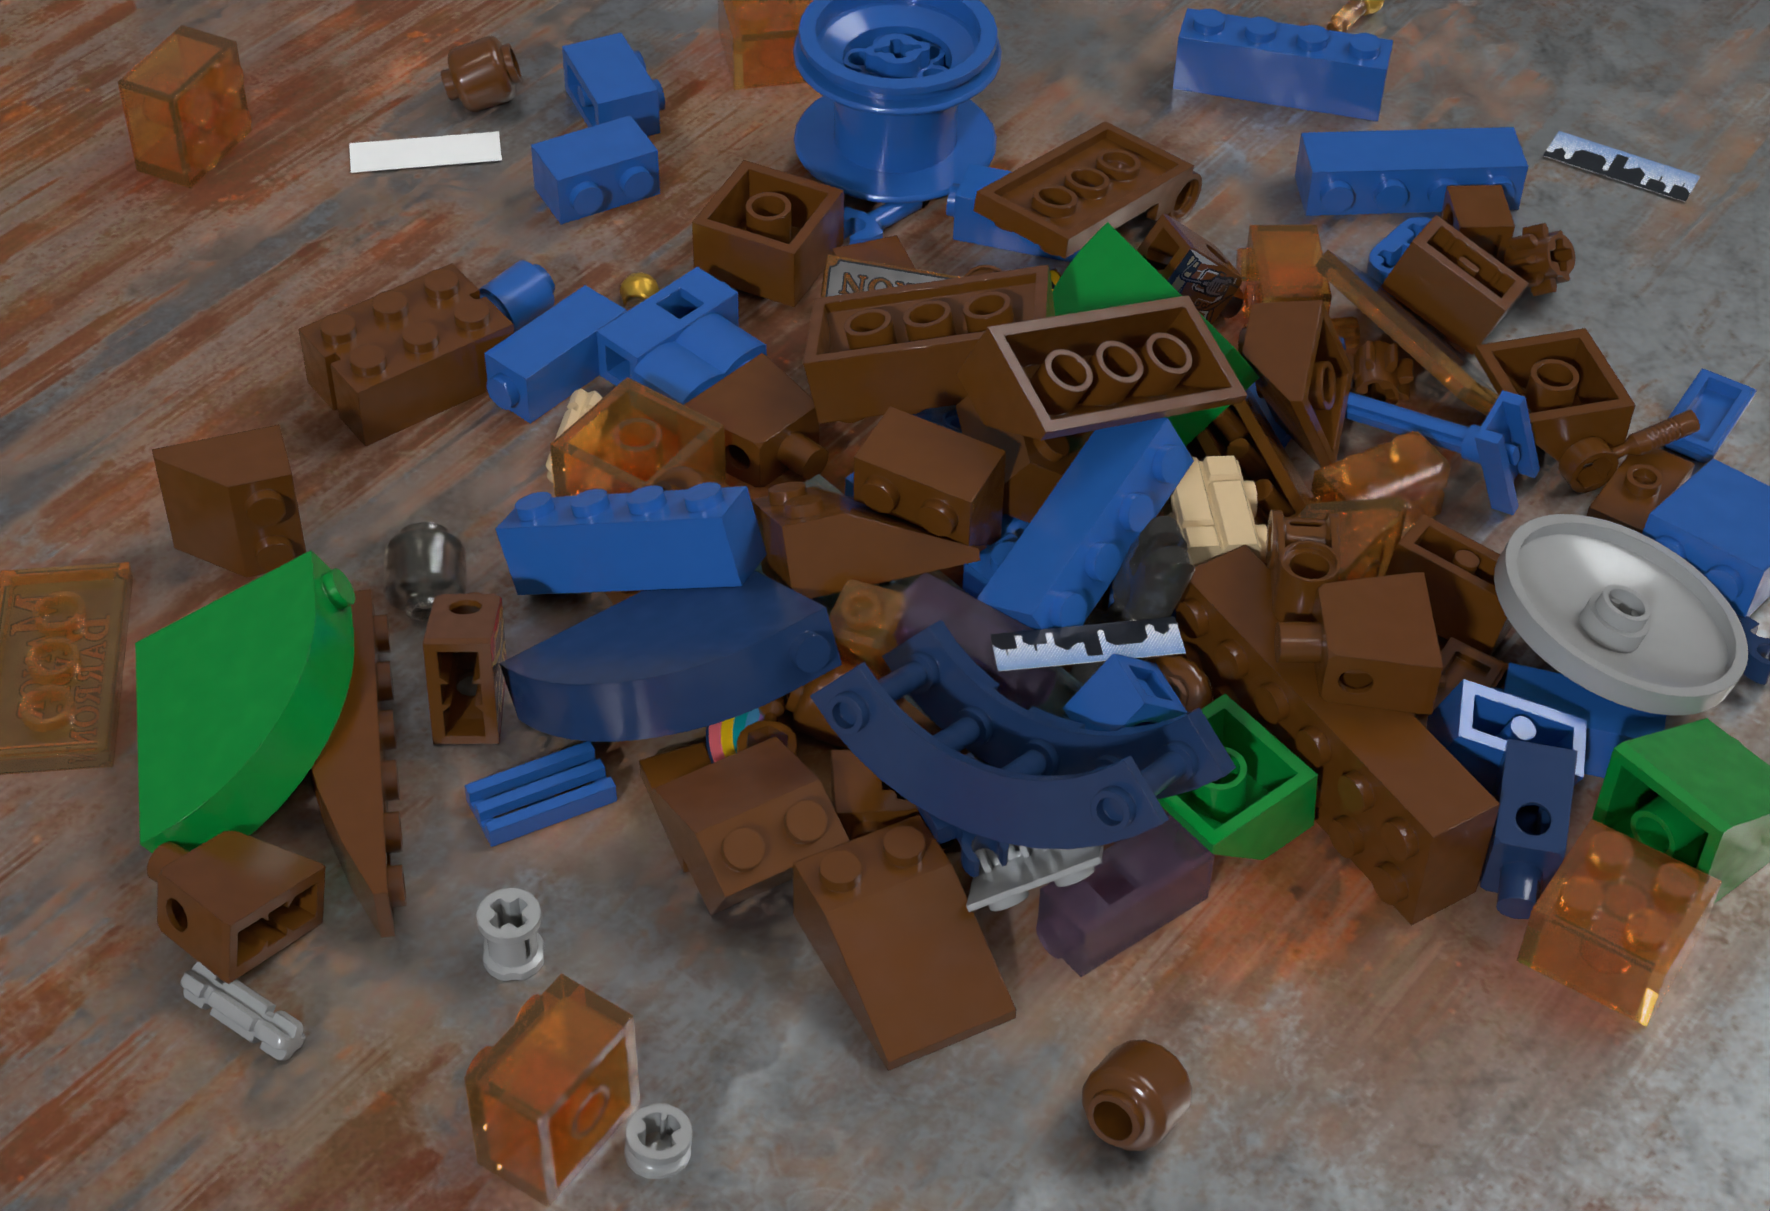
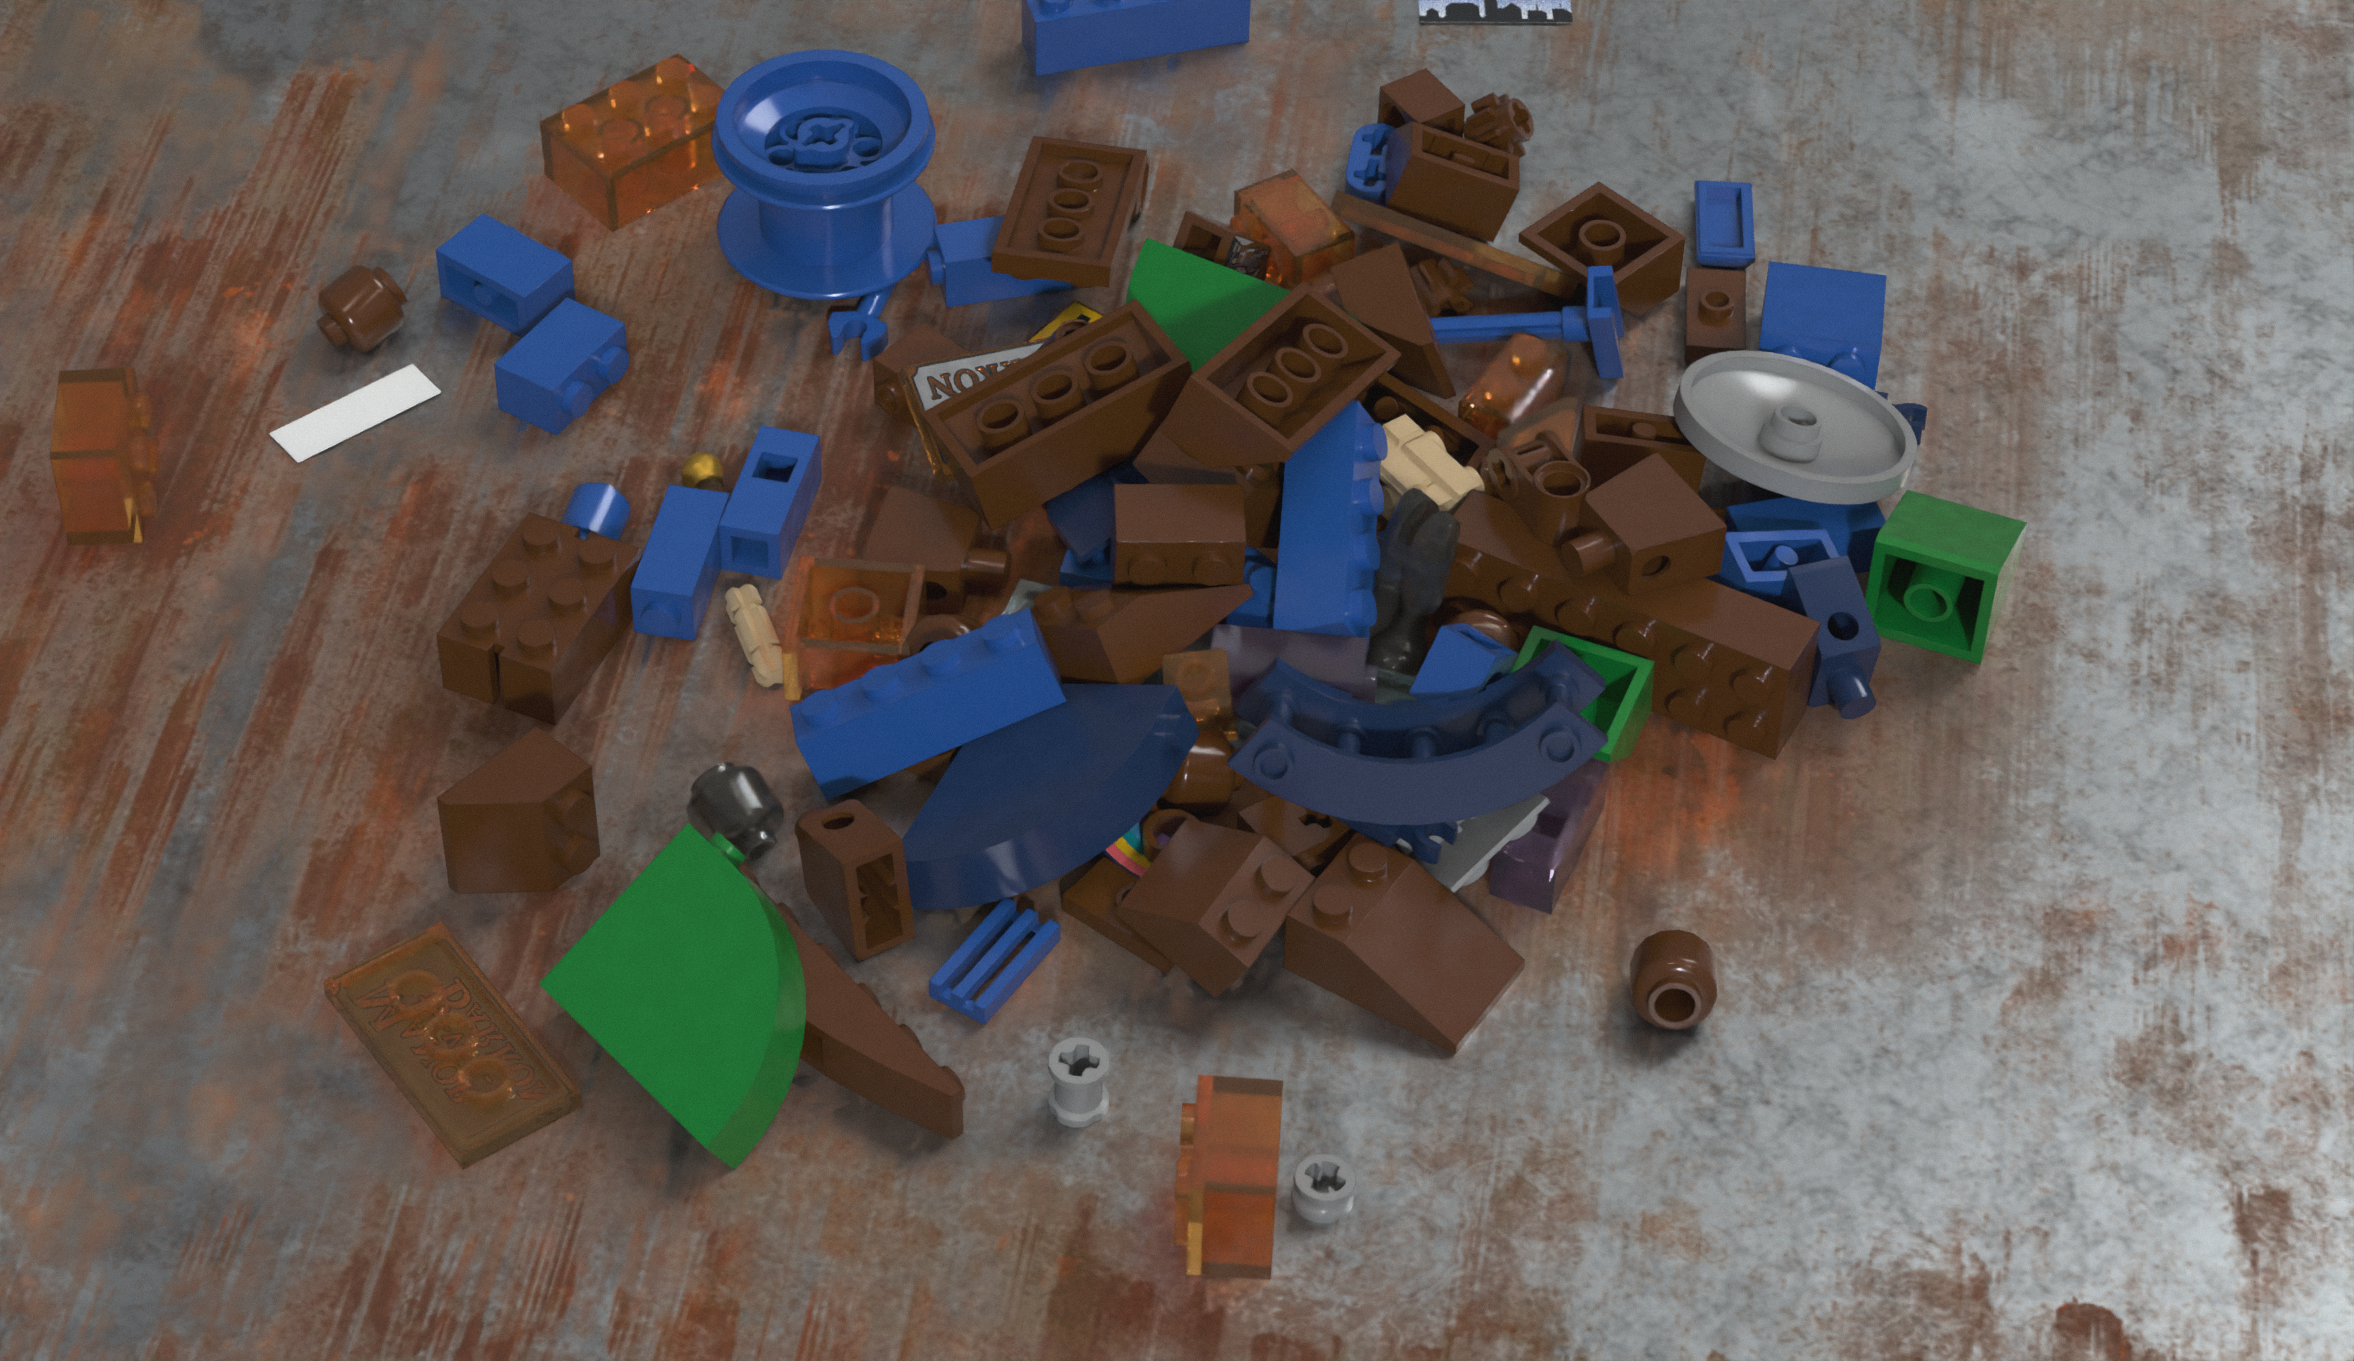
camera: 30 degrees left, 0 degrees up
reddish brown torso [147,831,326,984] -> none
light grey axle [180,961,306,1061] -> none
blue brick [632,313,767,432] -> none
reddish brown brick [692,160,844,307] -> none
sticker [990,617,1186,671] -> none
blue brick [1295,127,1528,216] -> none
clear orange brick [1517,819,1722,1027] -> none
reddish brown piece [1558,409,1700,493] -> none

